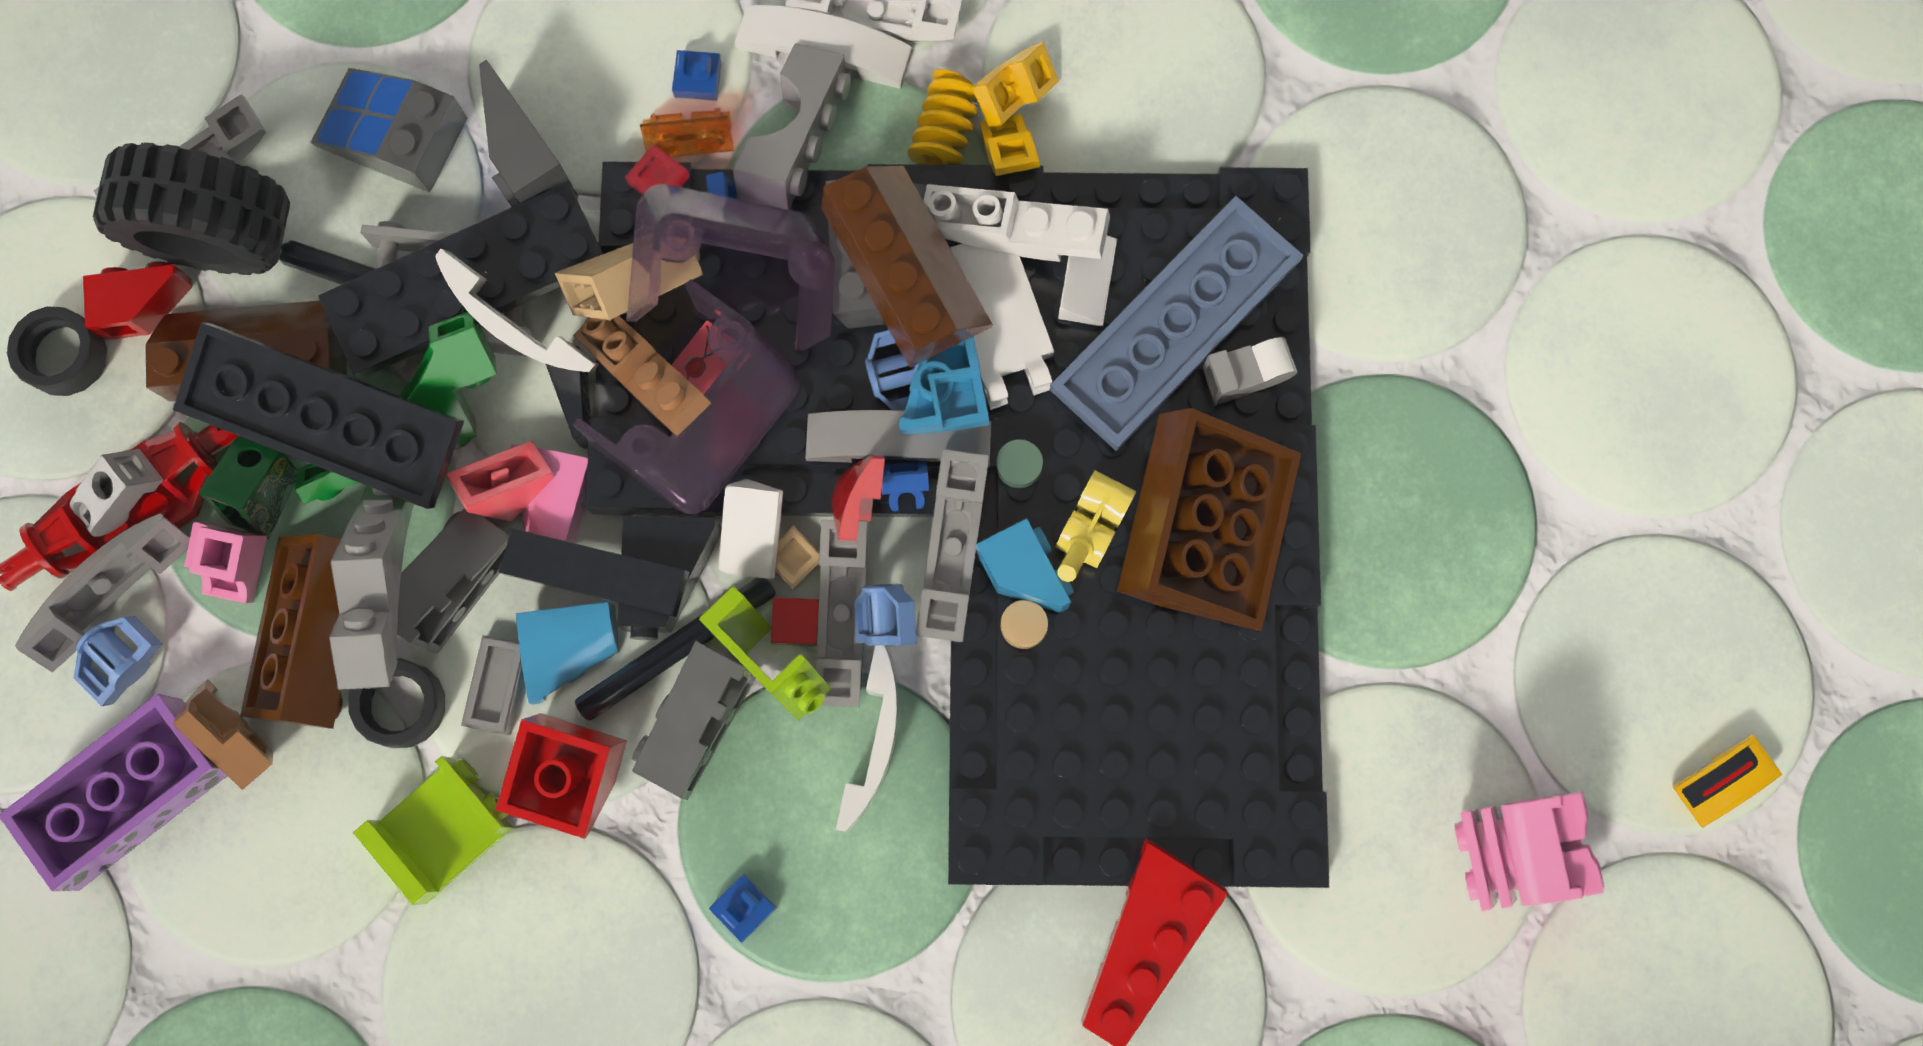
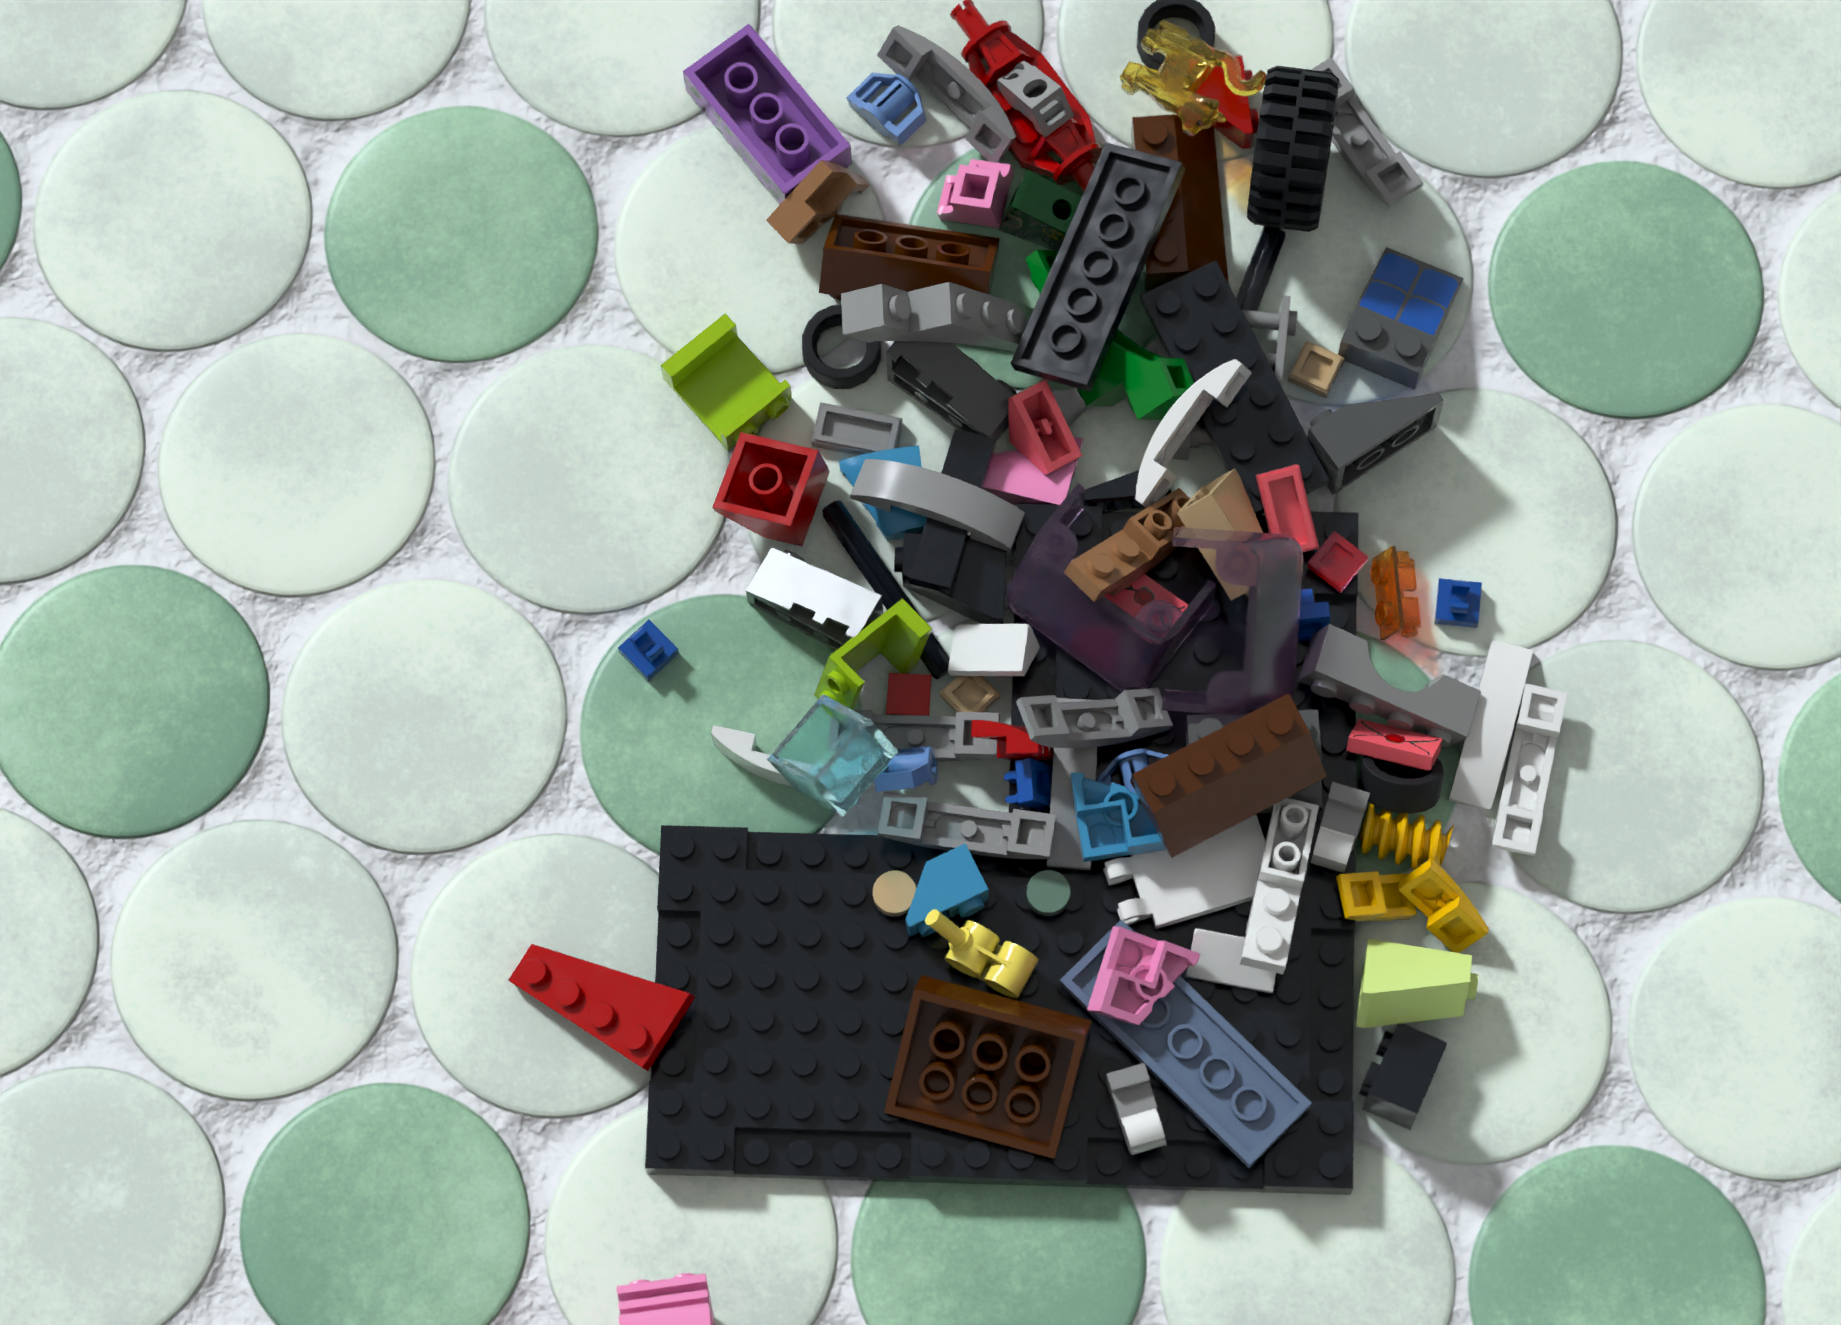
camera: 95 degrees right, 5 degrees down
none -> clear light blue piece [767,694,899,817]
none -> light grey slope [850,459,1025,552]
none -> light grey slope [1016,688,1173,748]
none -> bright pink slope [1087,926,1200,1025]
none -> clear yellow animal [1119,19,1267,136]
none -> coral tile [1255,464,1319,559]
none -> tan tile [1288,340,1345,398]
none -> light grey leg [1311,782,1370,873]
none -> coral tile [1347,719,1442,771]
none -> yellowish green slope [1356,939,1479,1028]
none -> black tyre [1358,756,1444,814]
none -> black brick [1359,1023,1447,1130]

